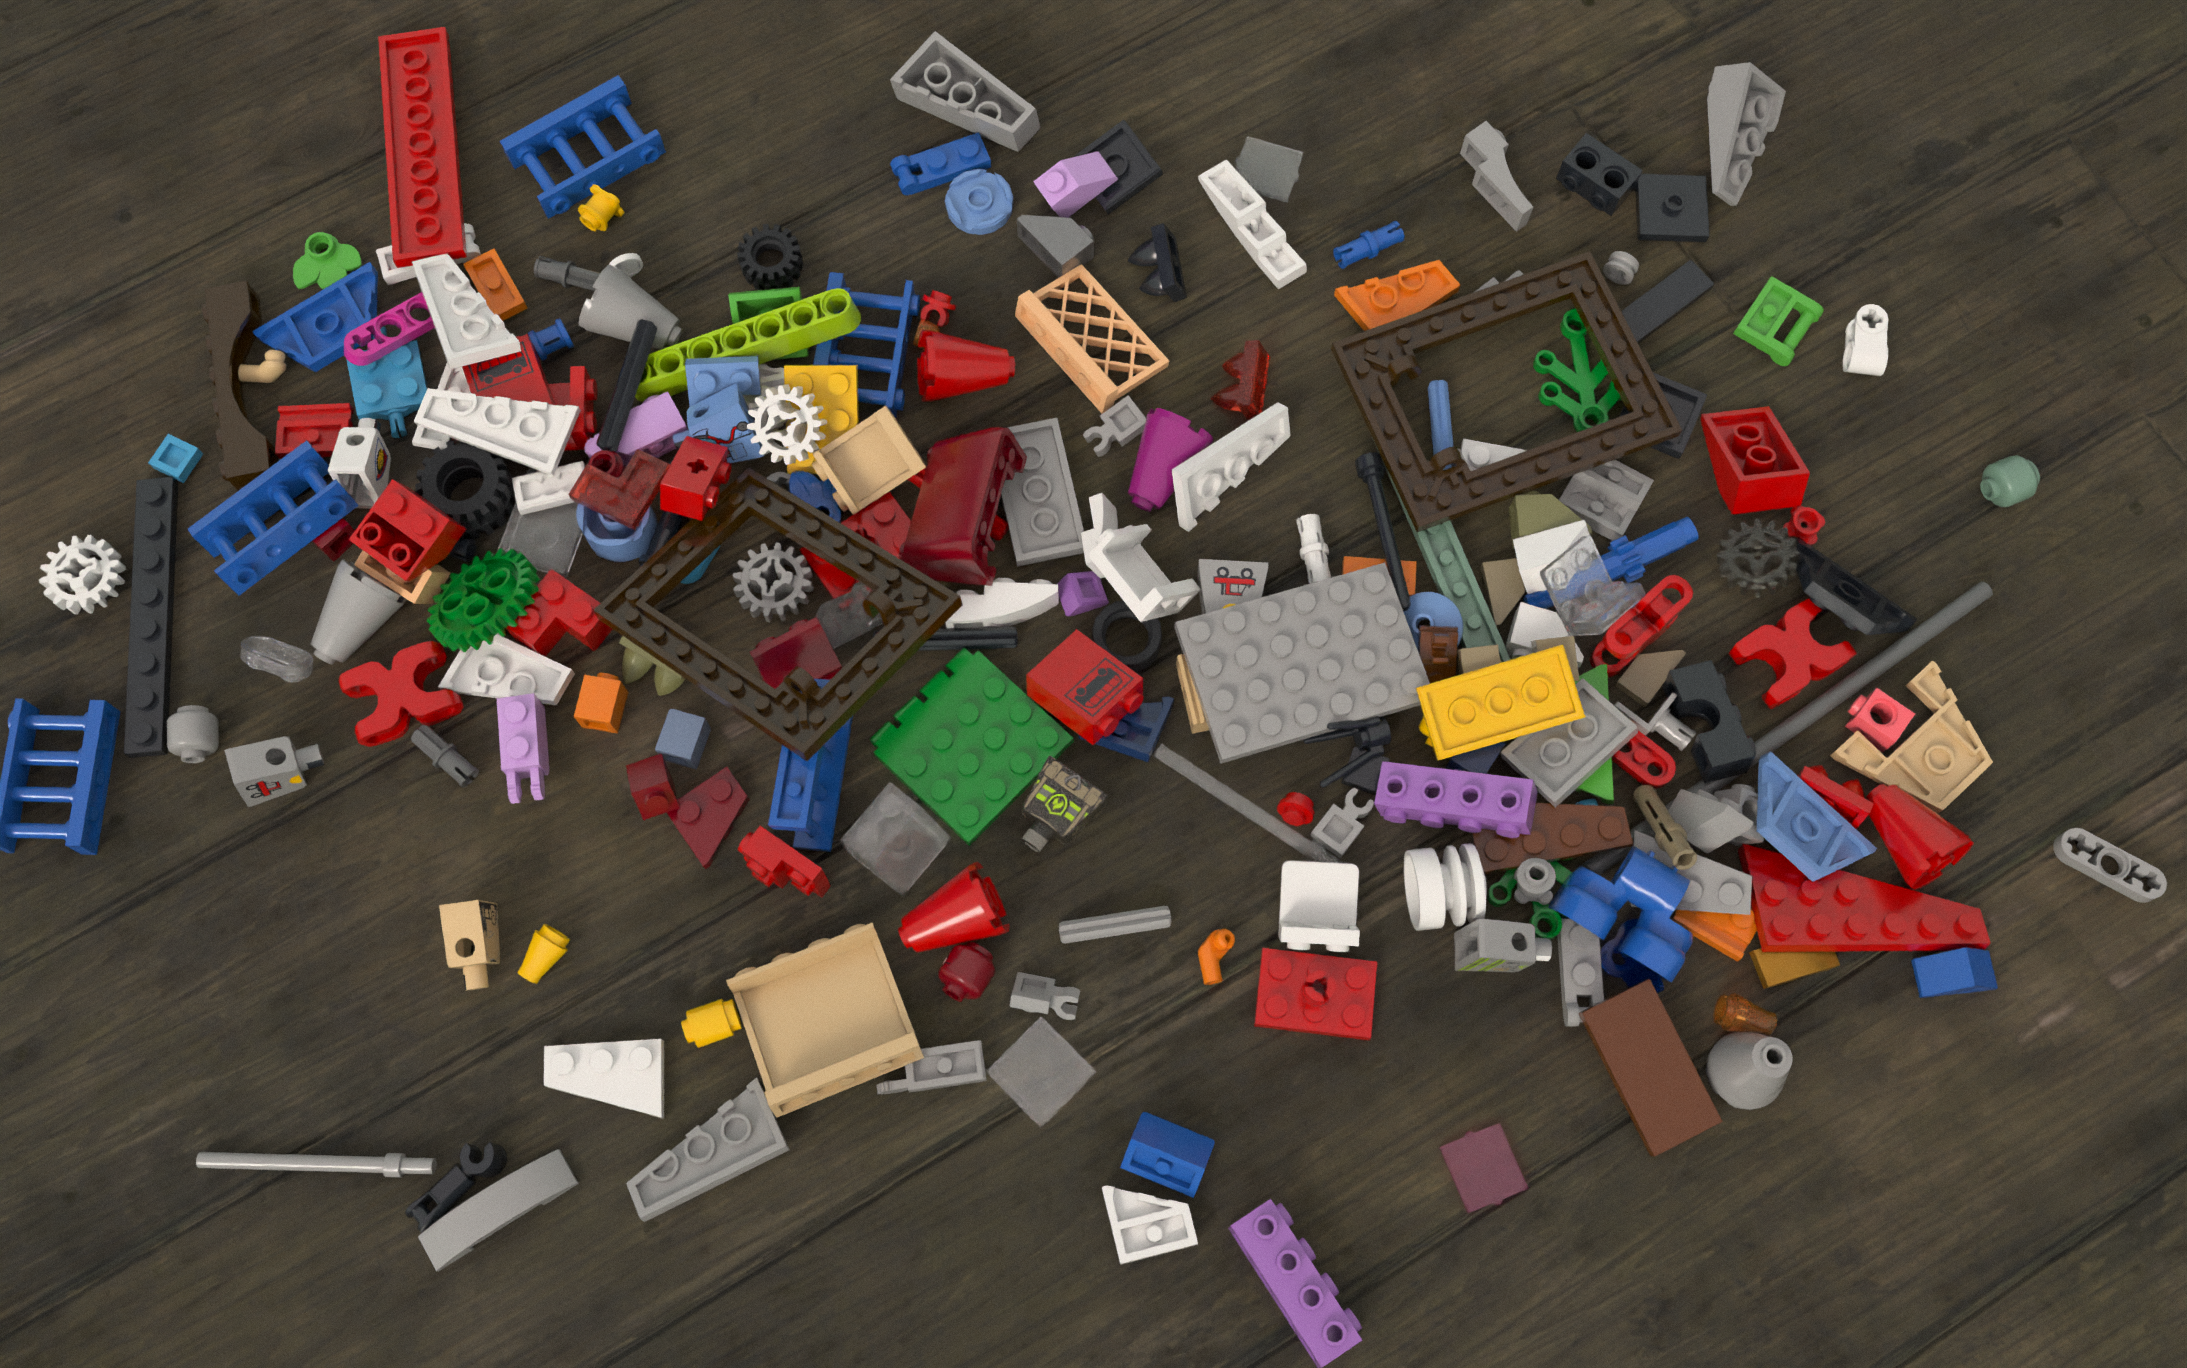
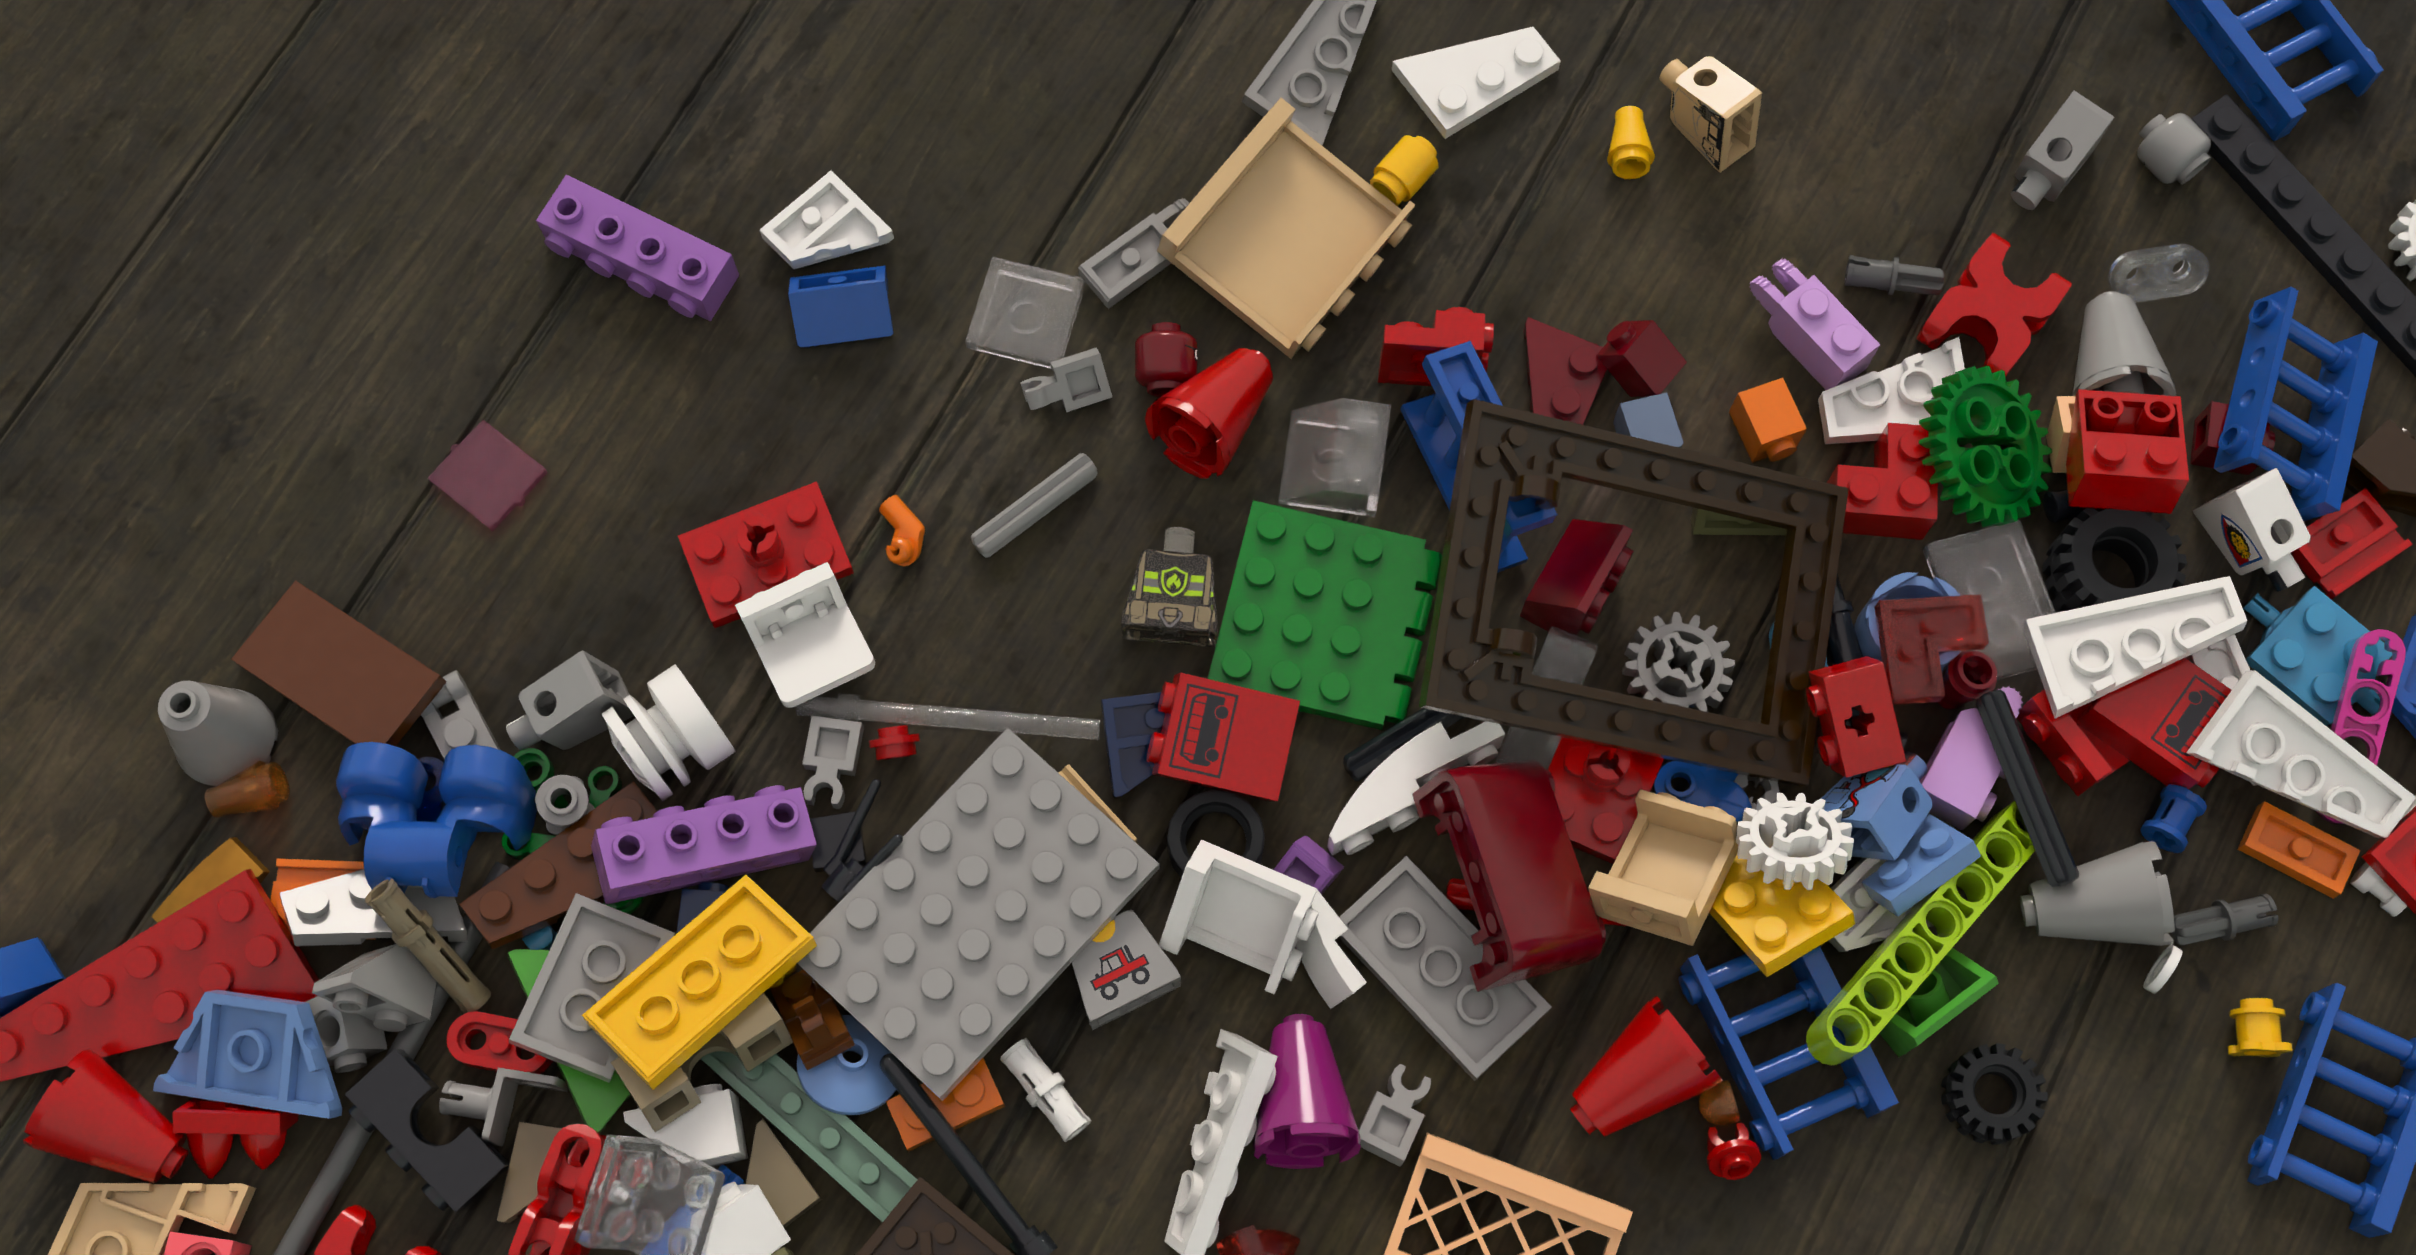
camera: 150 degrees right, 0 degrees up
white plate [512,461,591,515] -> none

